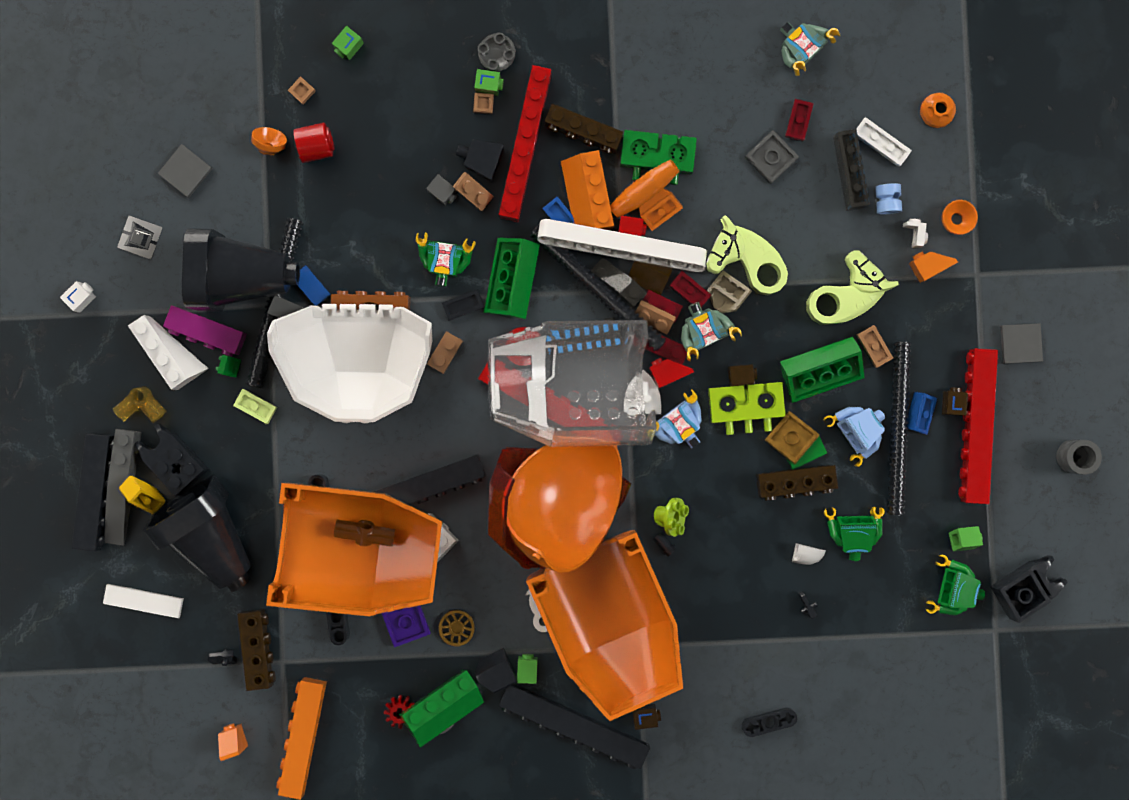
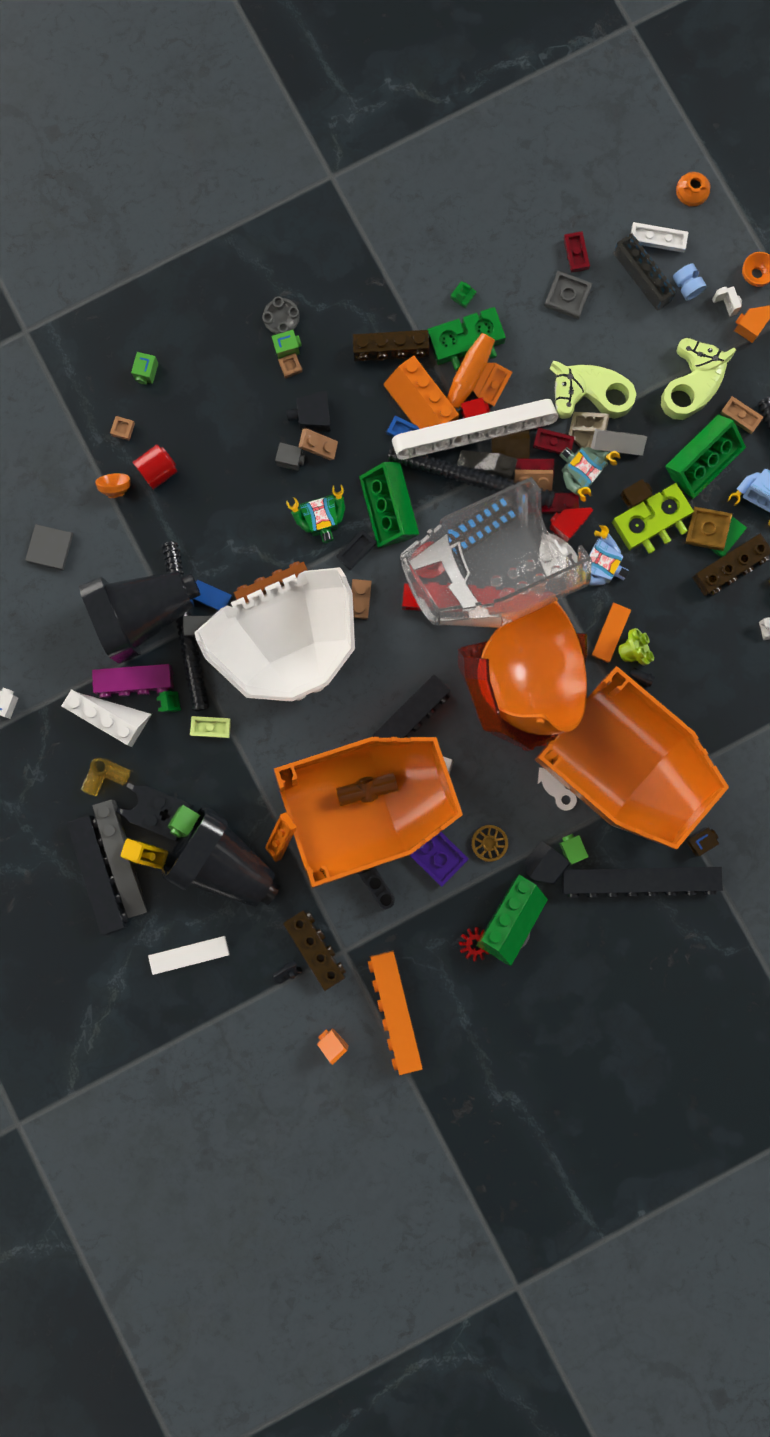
camera: 25 degrees left, 5 degrees down
sticker [117,216,162,259] -> none
red brick [499,65,552,222] -> none
torso [780,22,840,76] -> none
none -> bright green brick [167,805,200,838]
none -> orange tile [265,812,297,862]
none -> green tile [450,281,477,309]
none -> light grey tile [591,429,647,456]
none -> orange tile [591,602,631,663]

